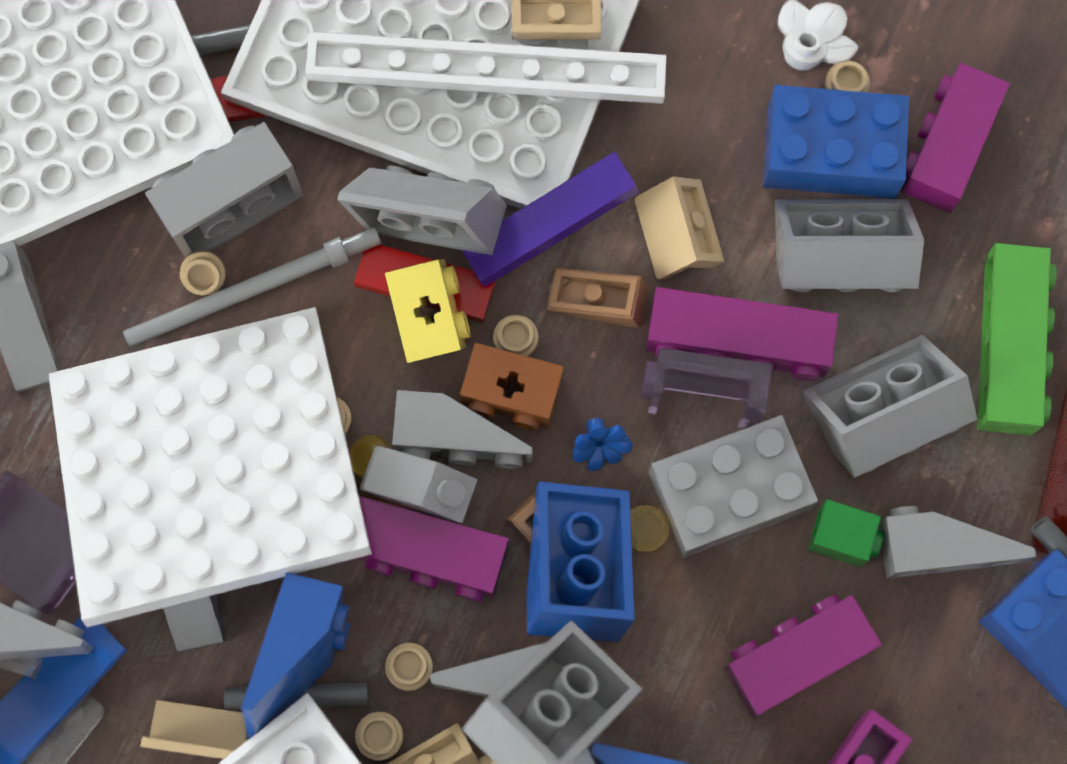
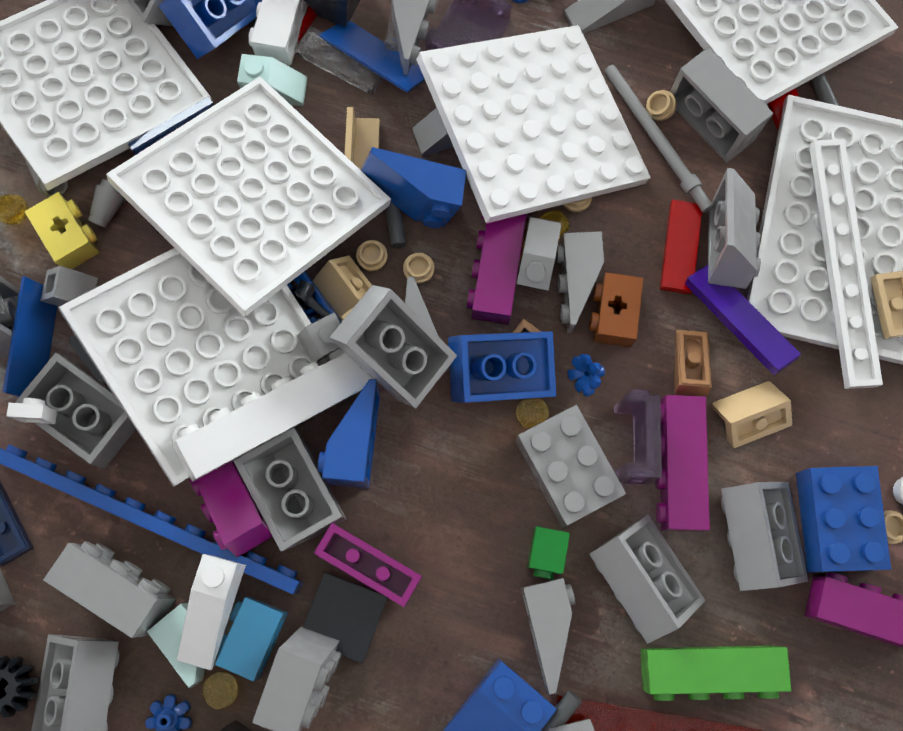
camera: 80 degrees right, 0 degrees up
light yellow brick [385,259,471,363] -> none
tan plate [493,315,539,357] -> none
magenta brick [724,594,882,718] -> none

